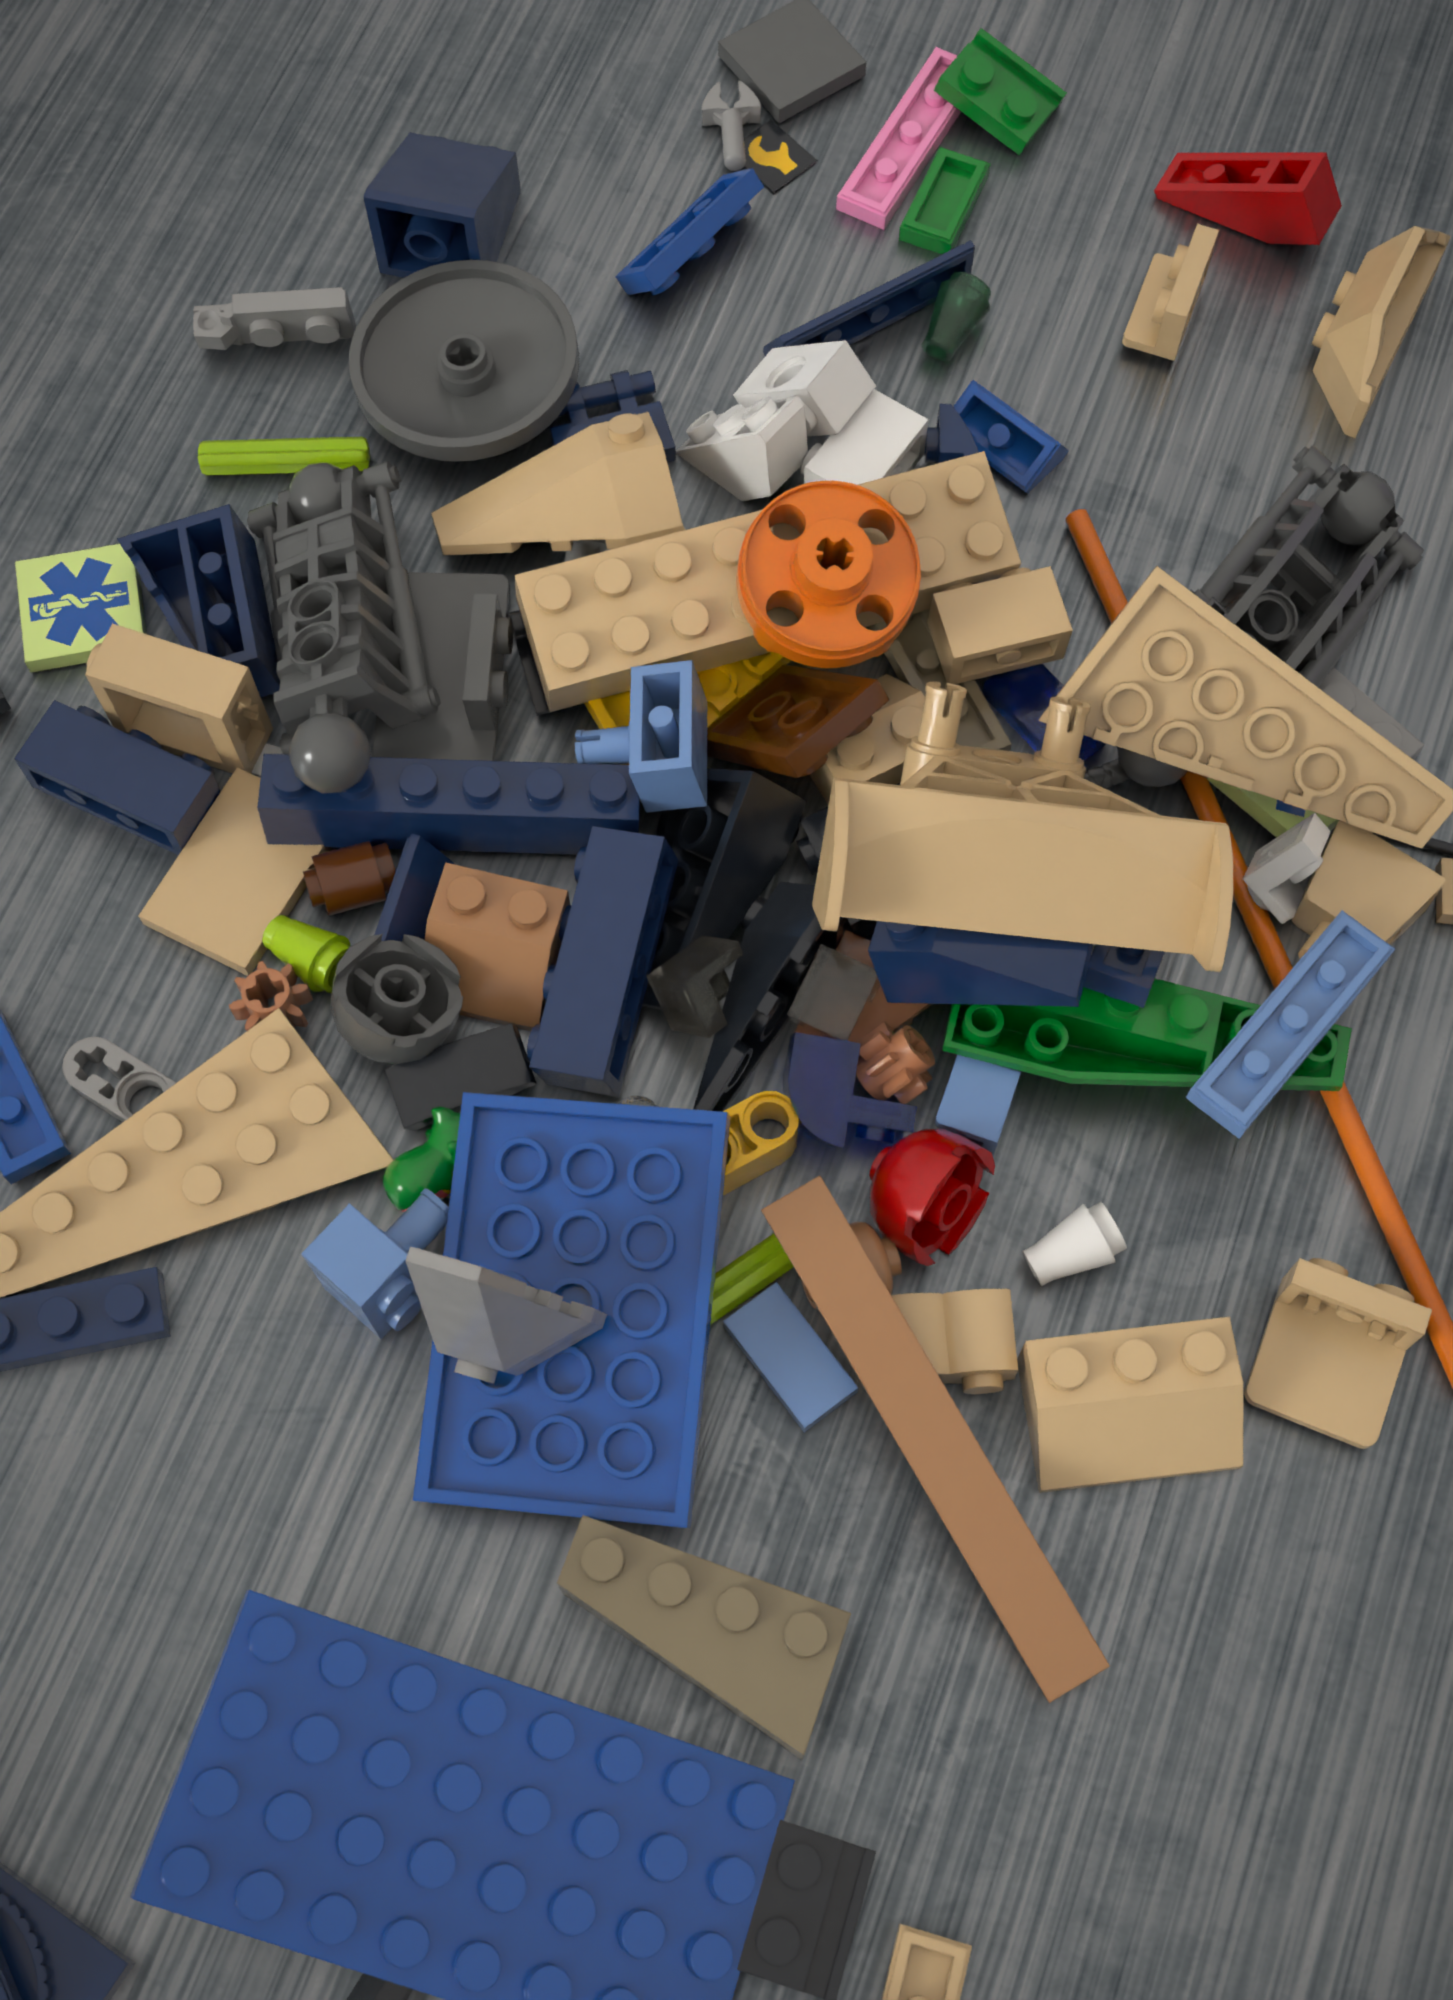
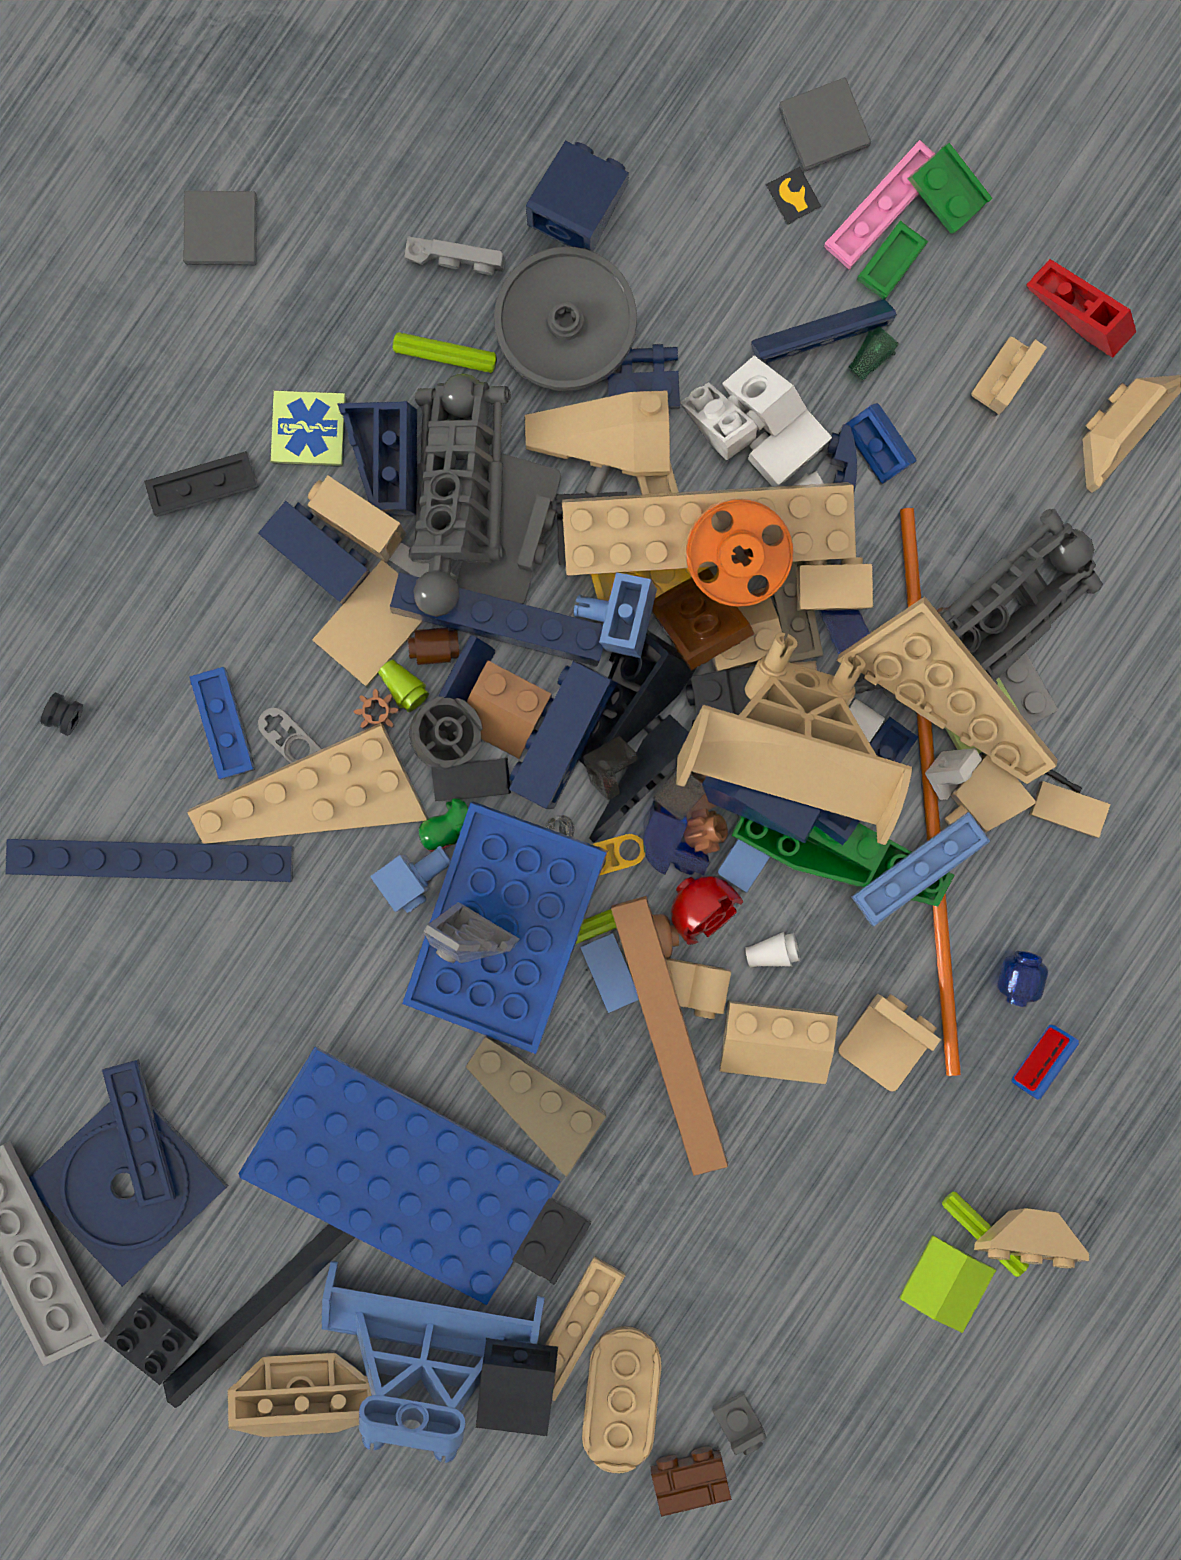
camera: 10 degrees right, 20 degrees up
blue plate [615,168,764,295] -> none
light grey bar [702,81,761,171] -> none

